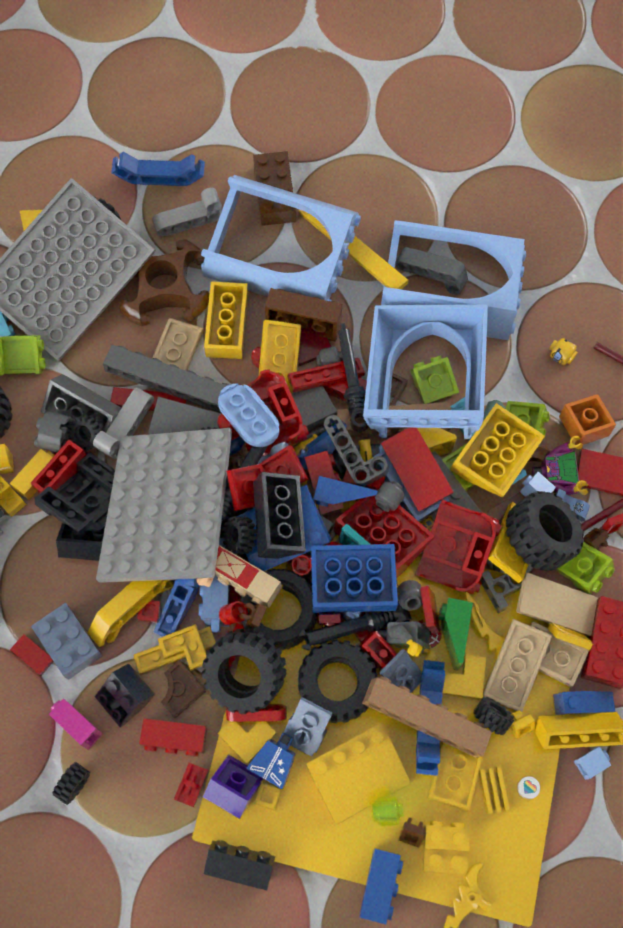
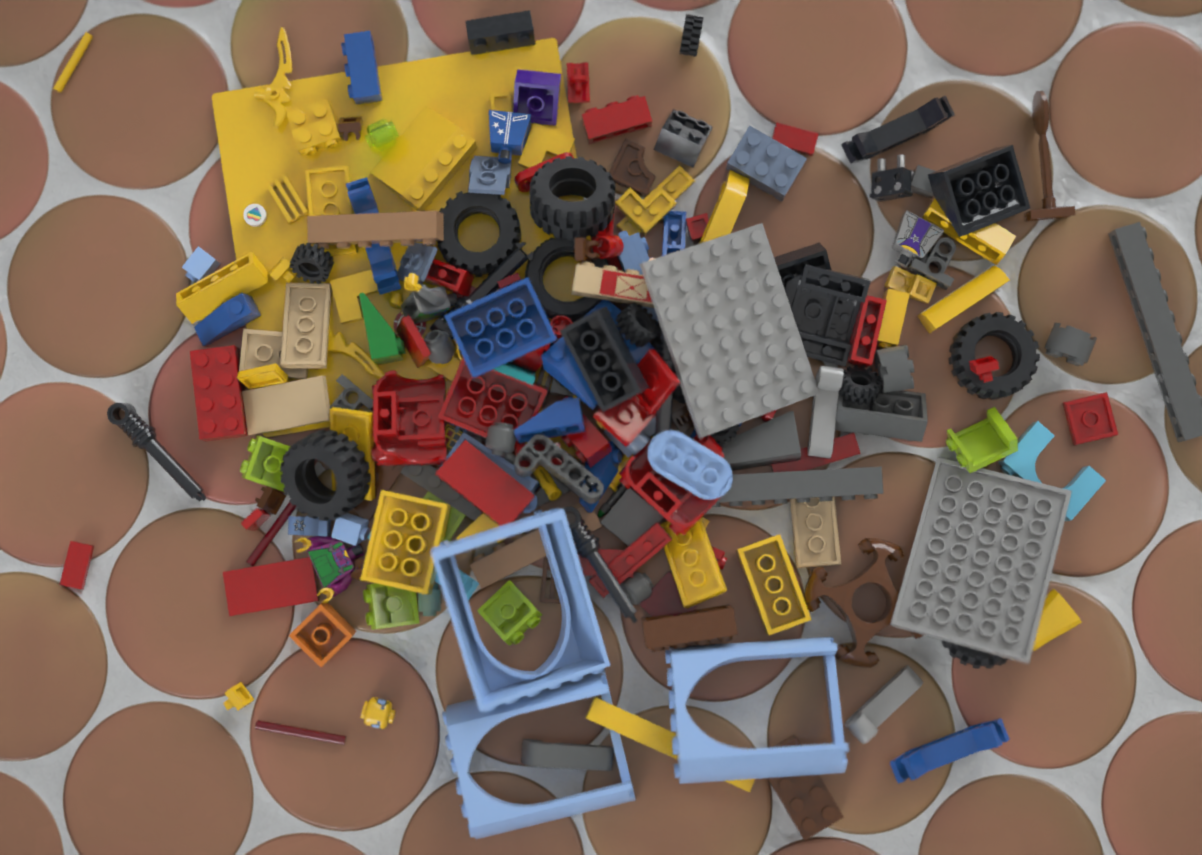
camera: 155 degrees right, 15 degrees up
dark pink slope [49,698,103,750] -> none

